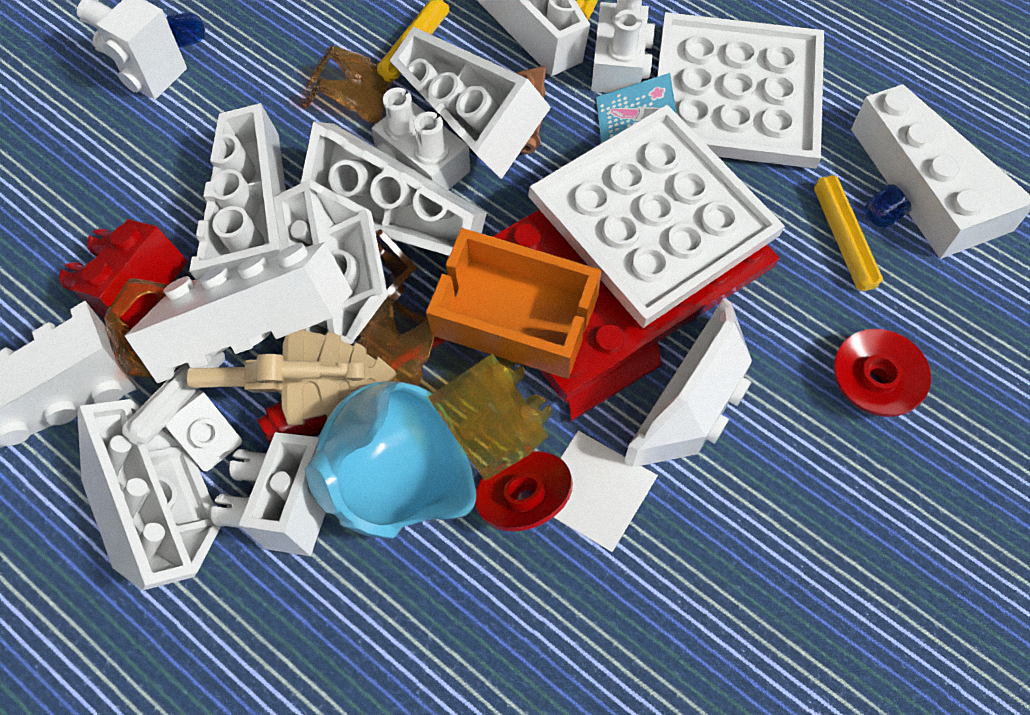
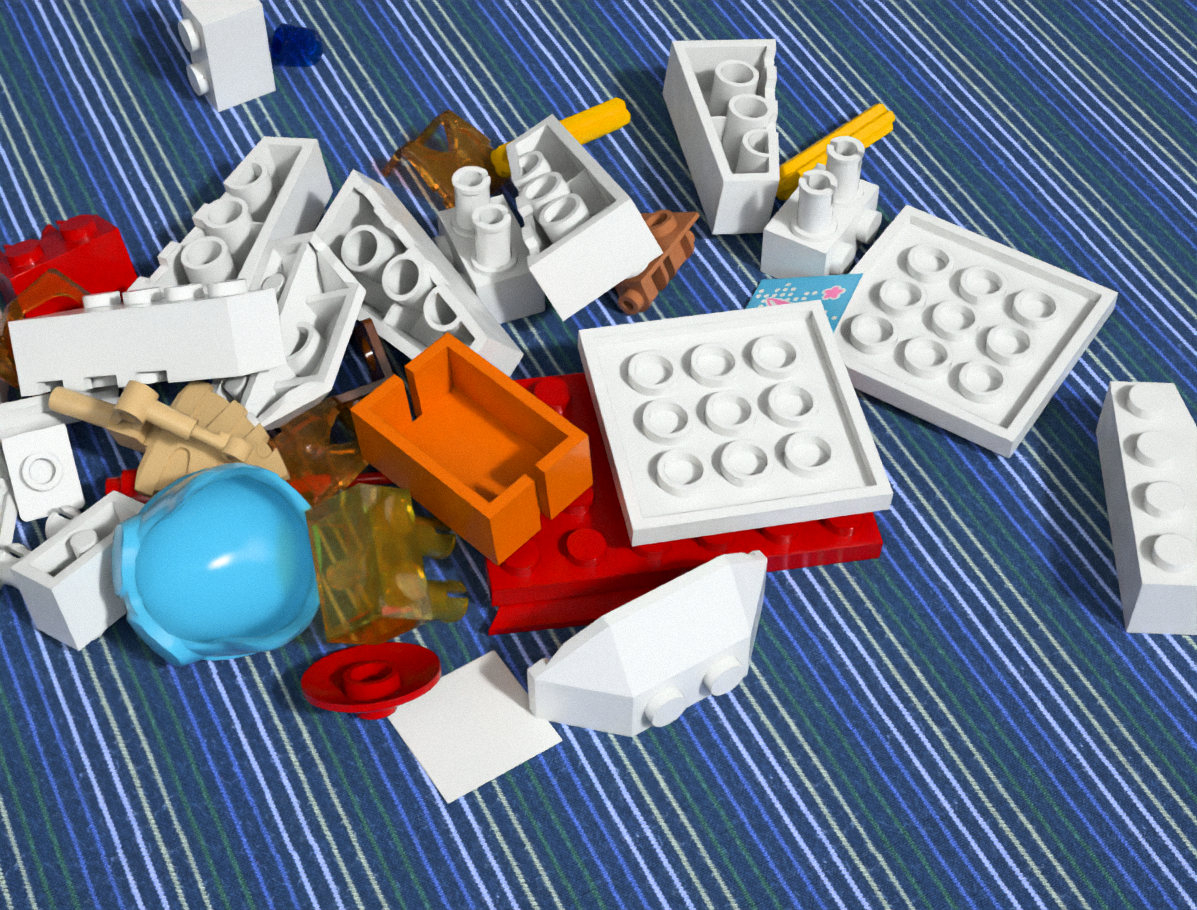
camera: 25 degrees right, 15 degrees down
yellow axle [814,175,883,292] -> none
red dish [833,329,931,417] -> none
clear blue piece [865,184,912,228] -> none

